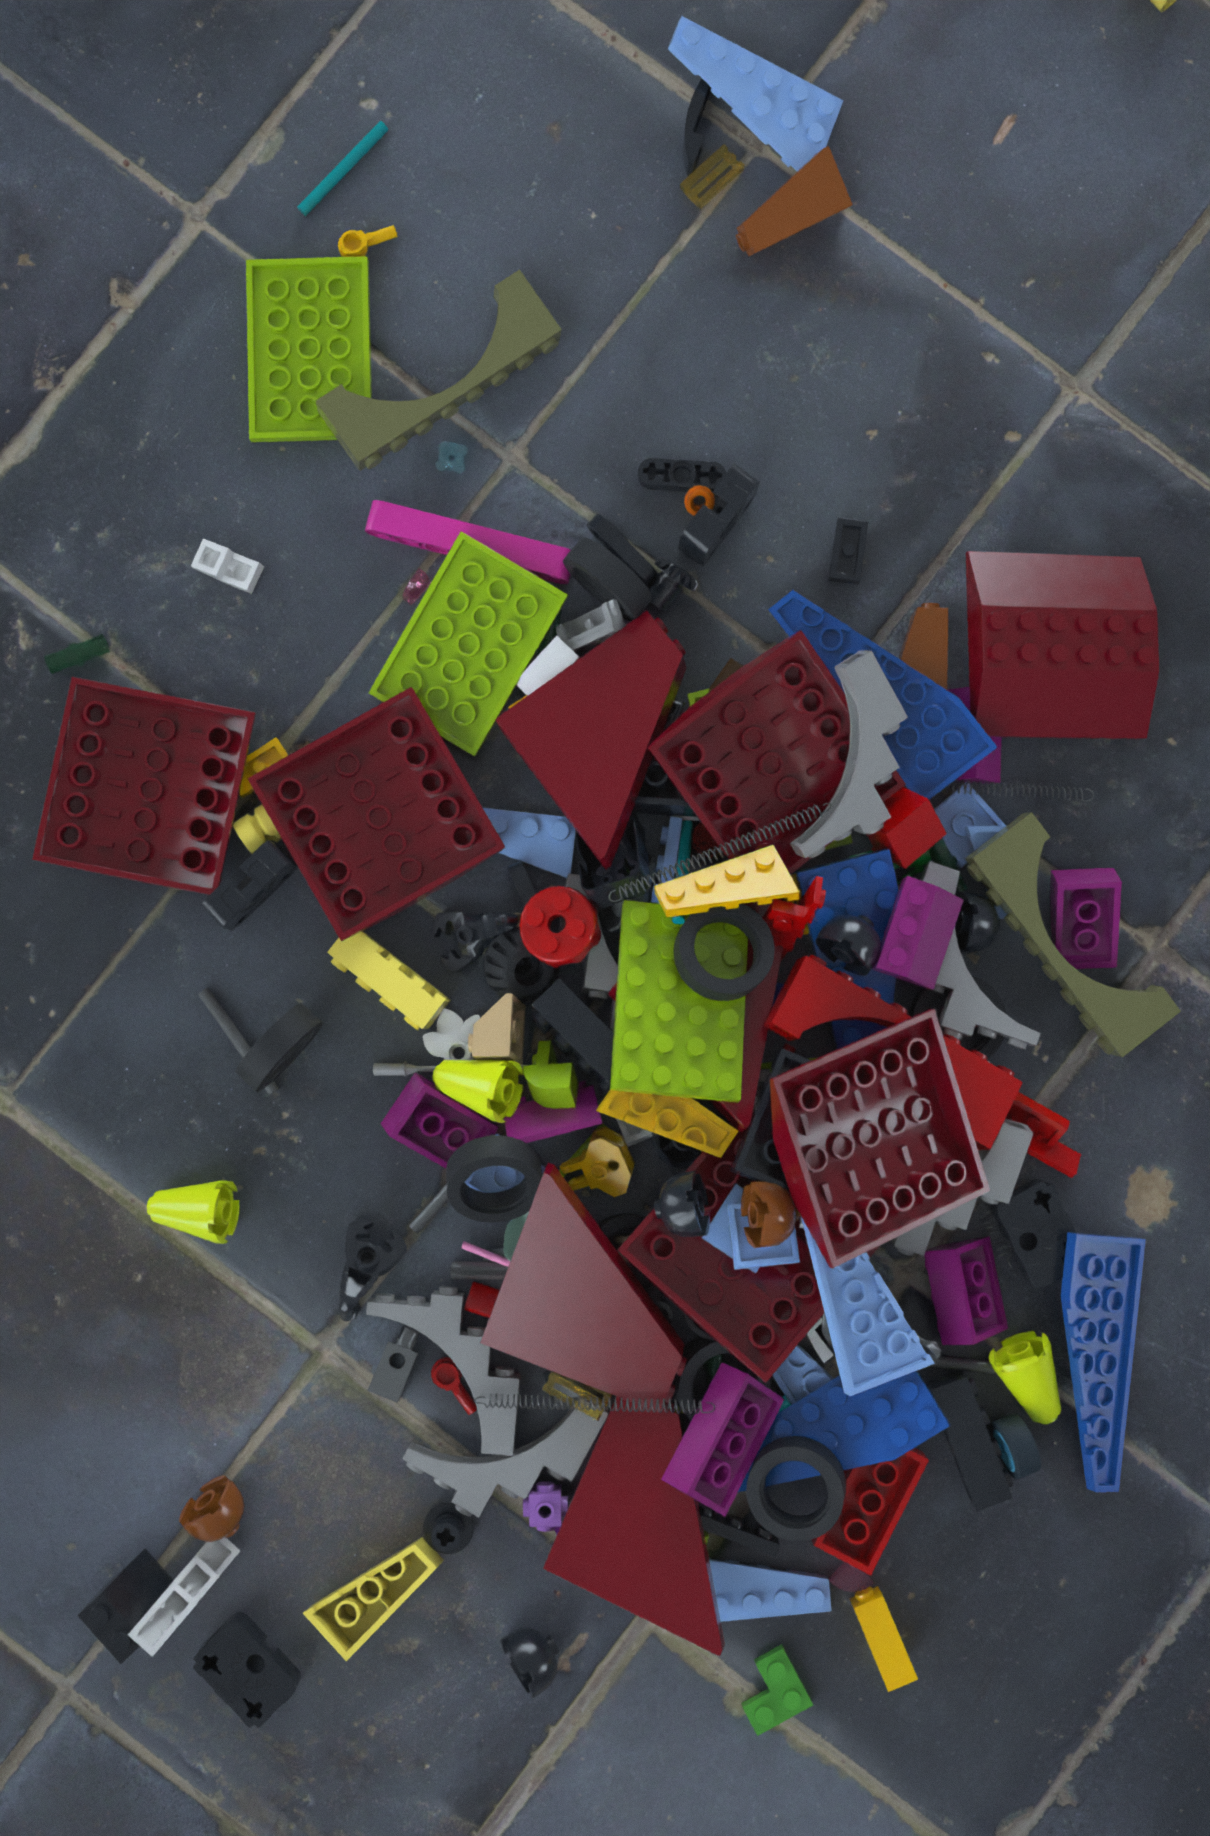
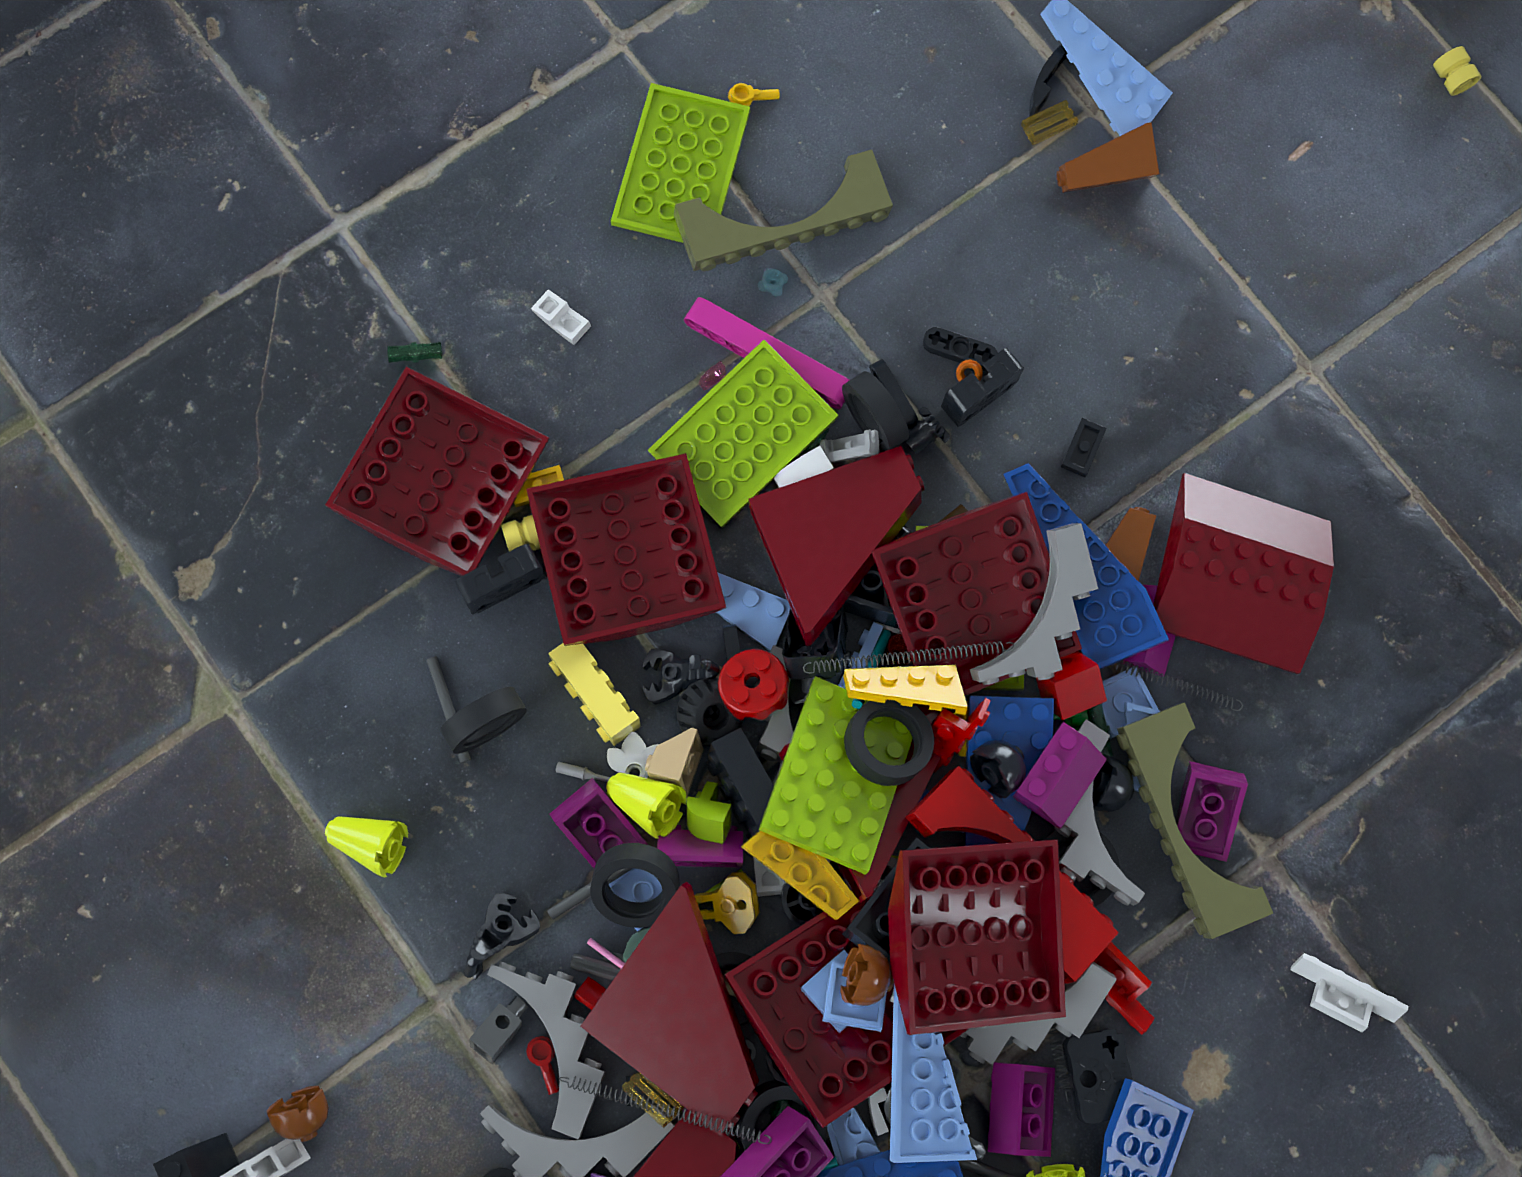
camera: 10 degrees right, 10 degrees down
teal bar [297,121,388,216] -> none
black cylinder [654,1171,710,1237] -> none

